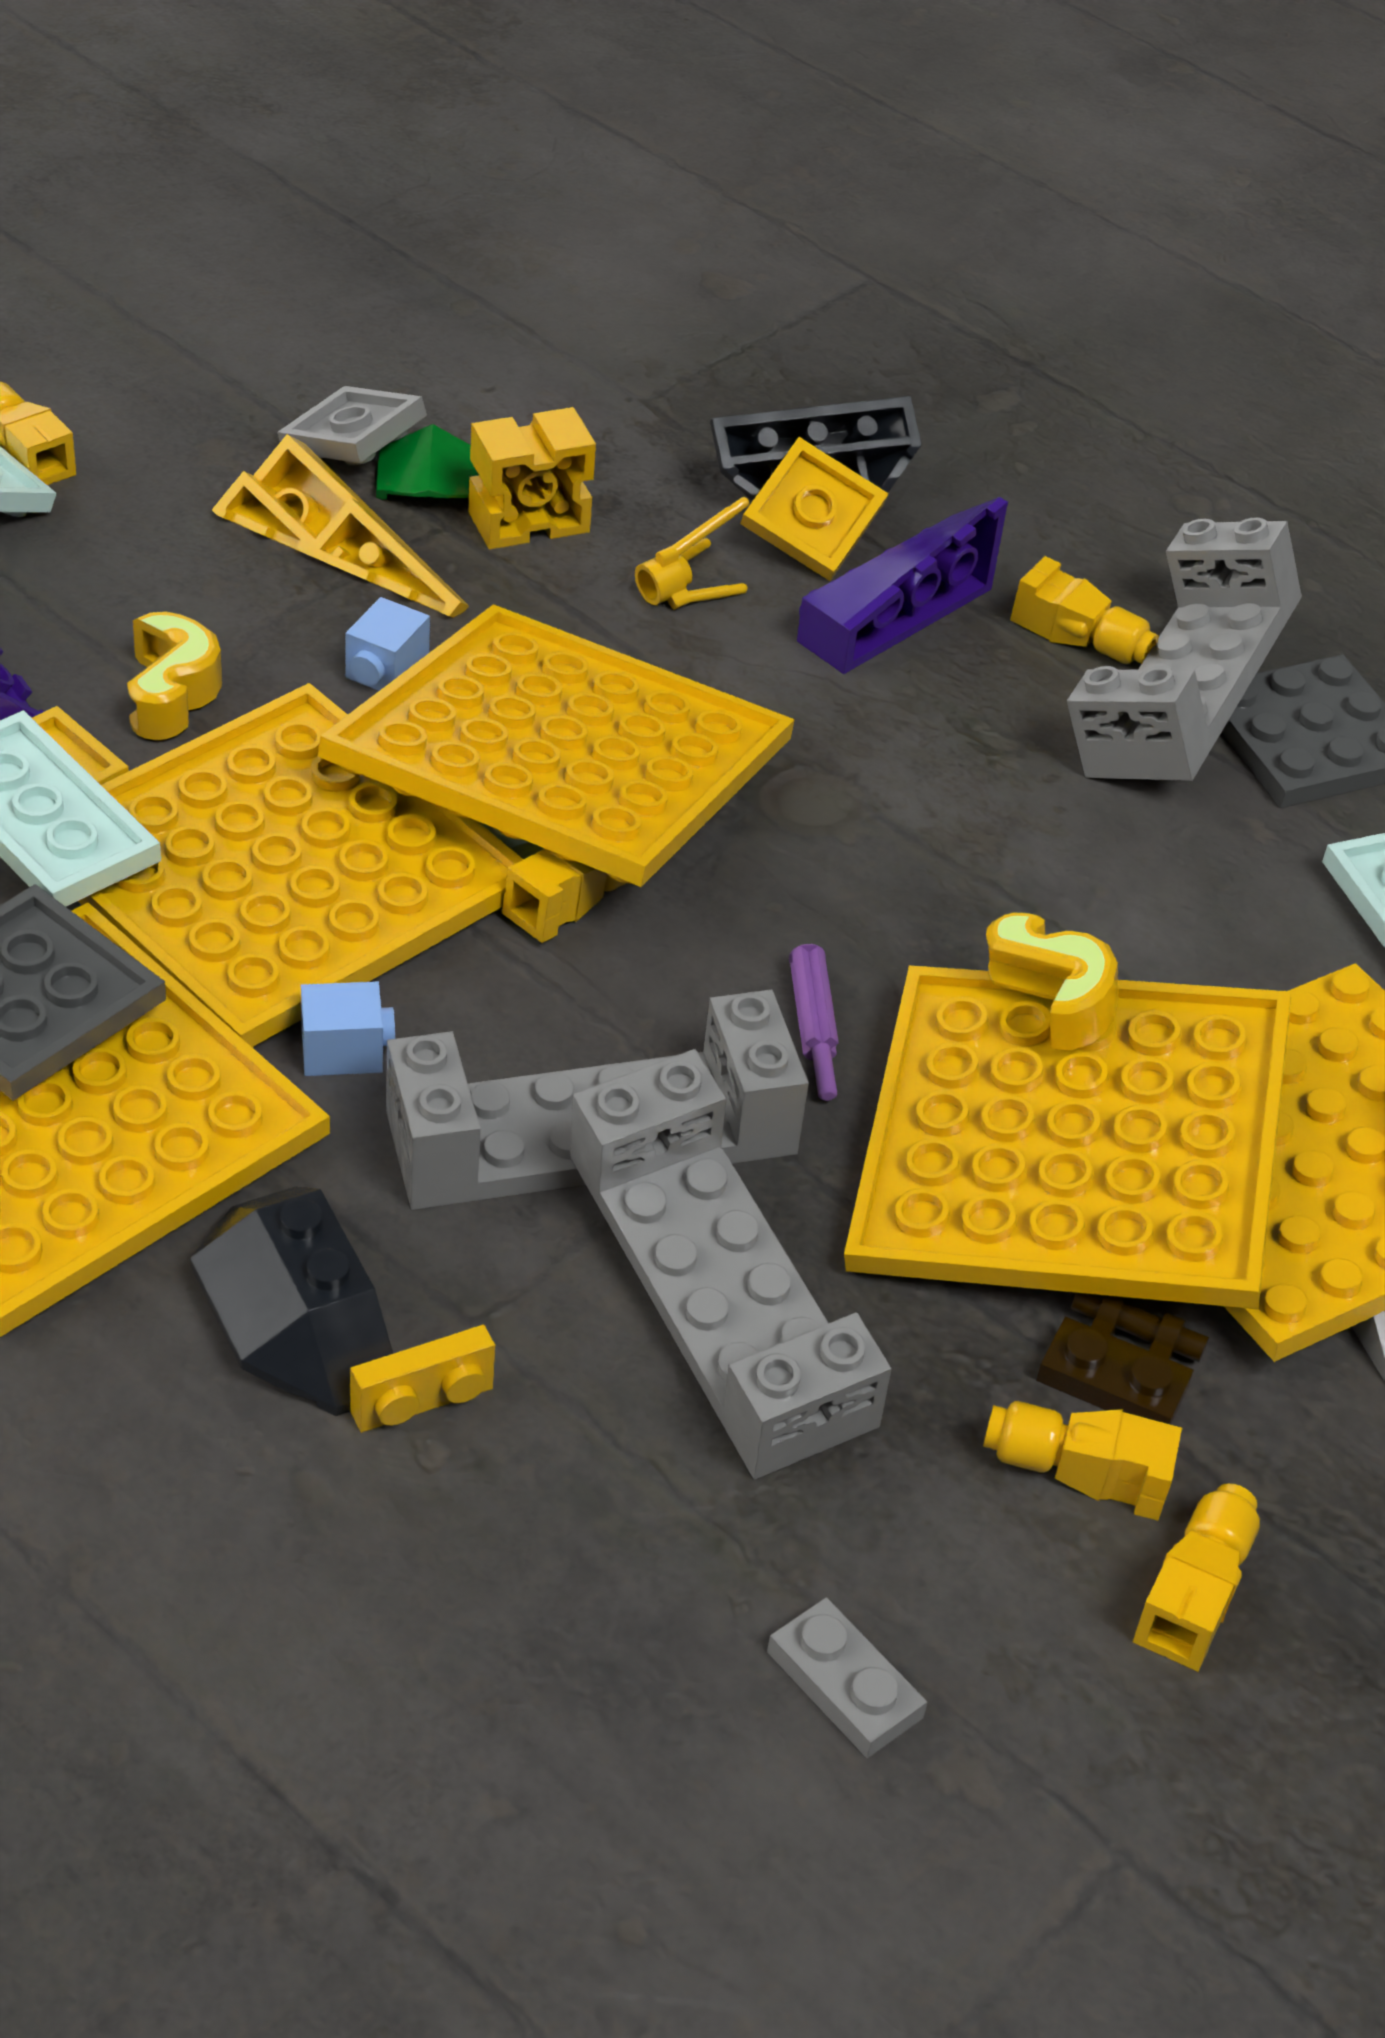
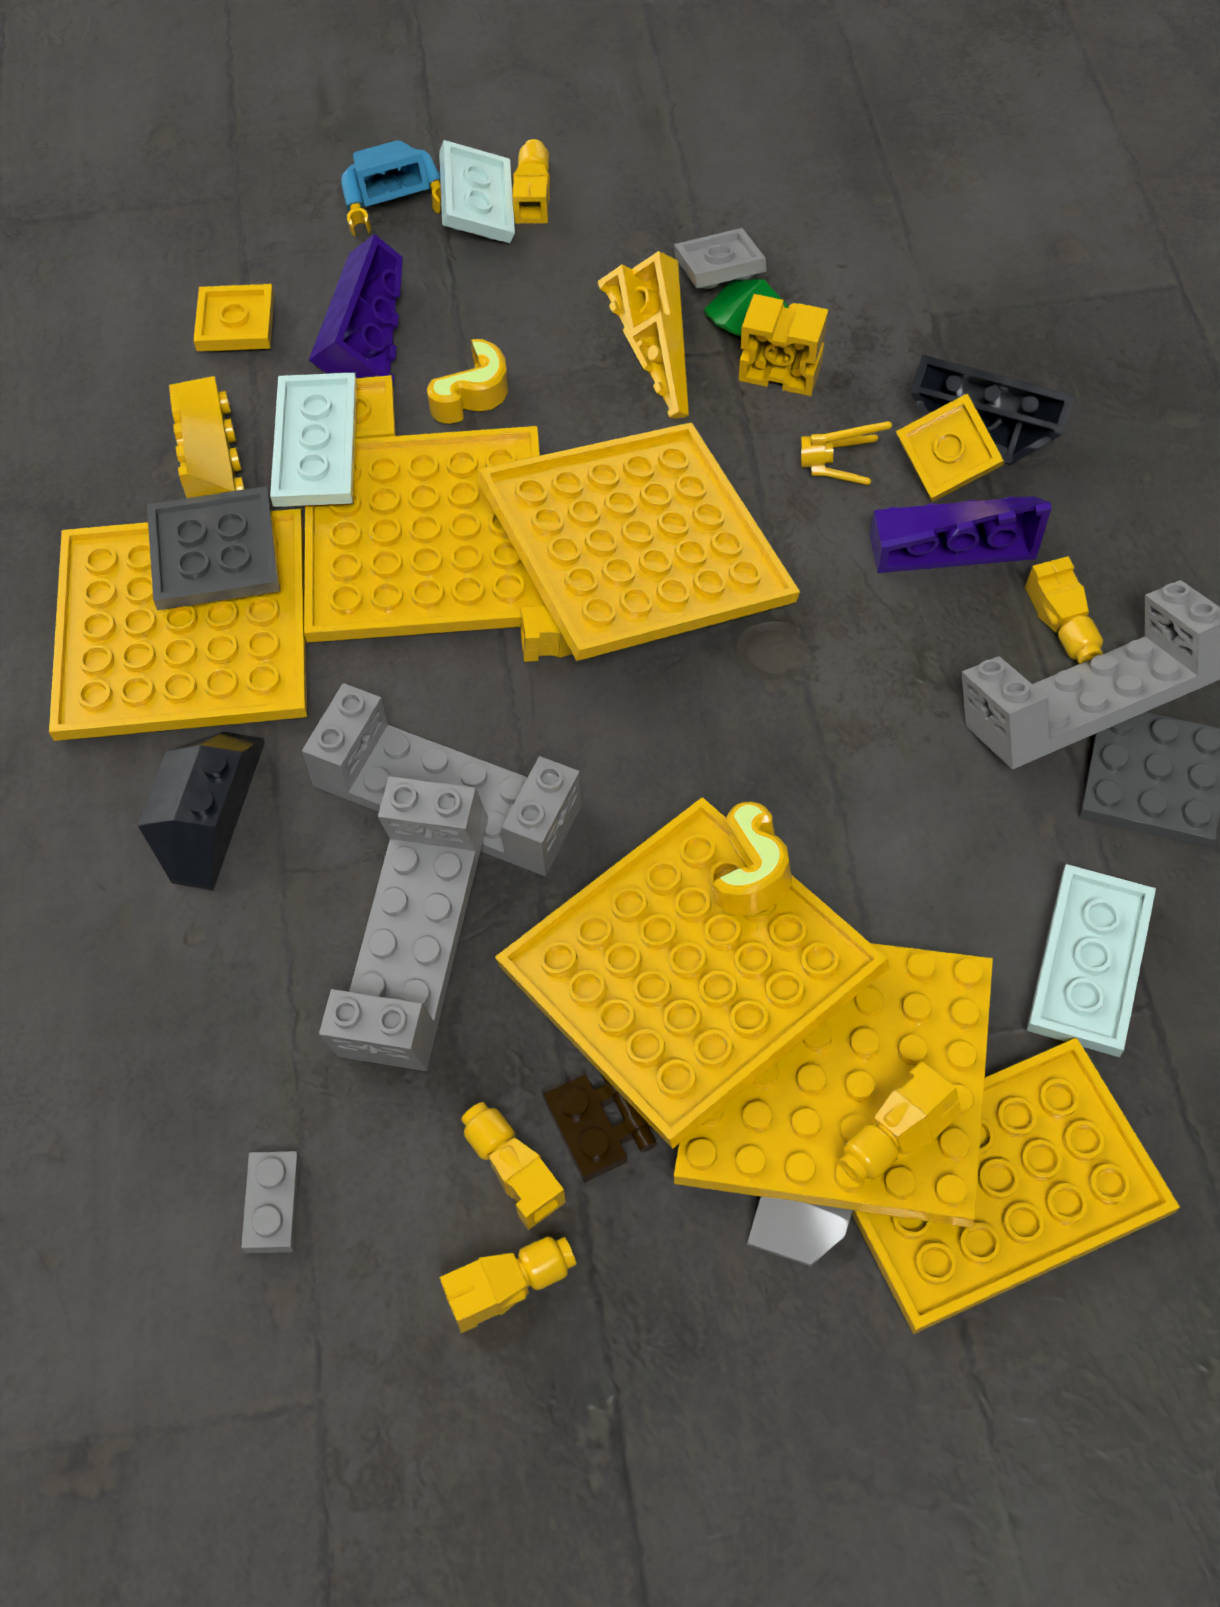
camera: 45 degrees right, 15 degrees up
light blue brick [301,981,395,1076] -> none
light blue brick [345,597,430,691] -> none
yellow plate [350,1324,495,1433] -> none
medium lavender axle [789,944,839,1101] -> none

